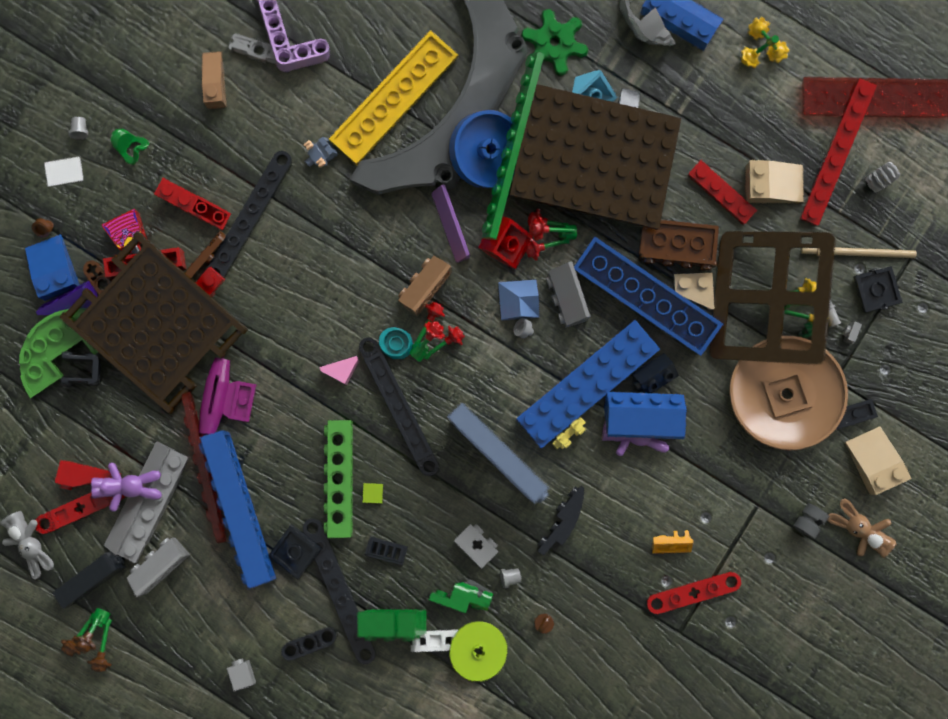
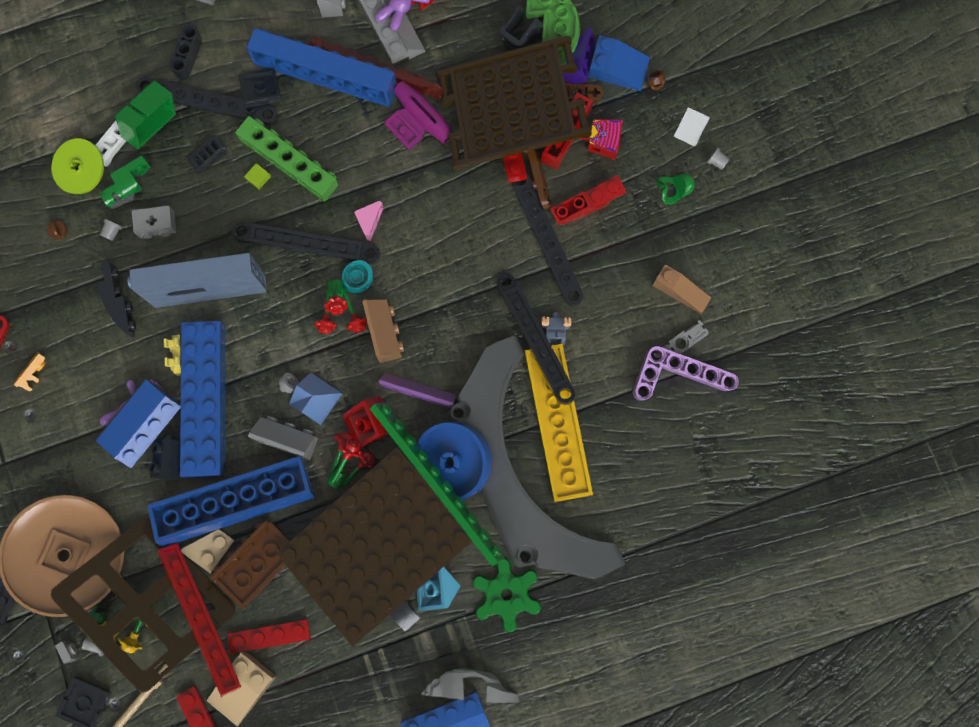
camera: 125 degrees right, 5 degrees down
none -> red tile [158,543,242,697]
none -> black plate [497,273,575,405]

